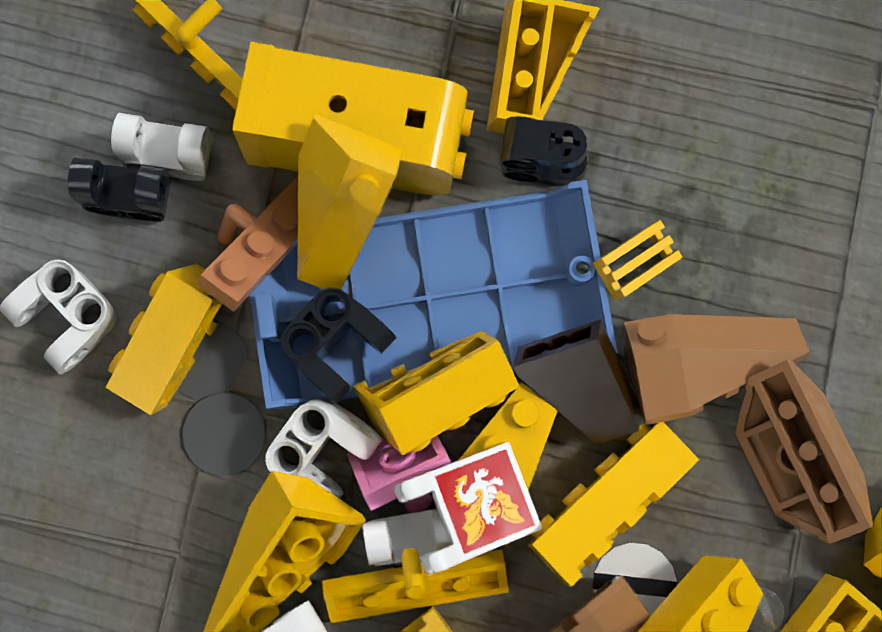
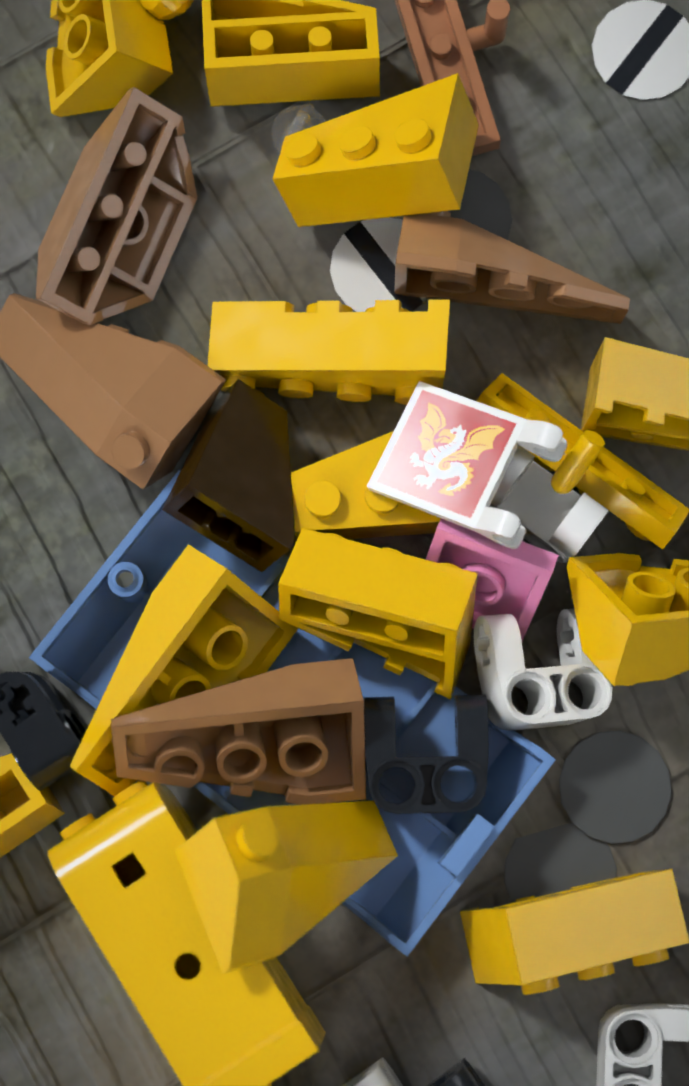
camera: 130 degrees left, 0 degrees up
nougat plate [197,177,298,312] -> none
yellow tile [592,220,683,301] -> none
none -> yellow wedge [70,544,299,796]
none -> medium nougat wedge [111,658,366,805]

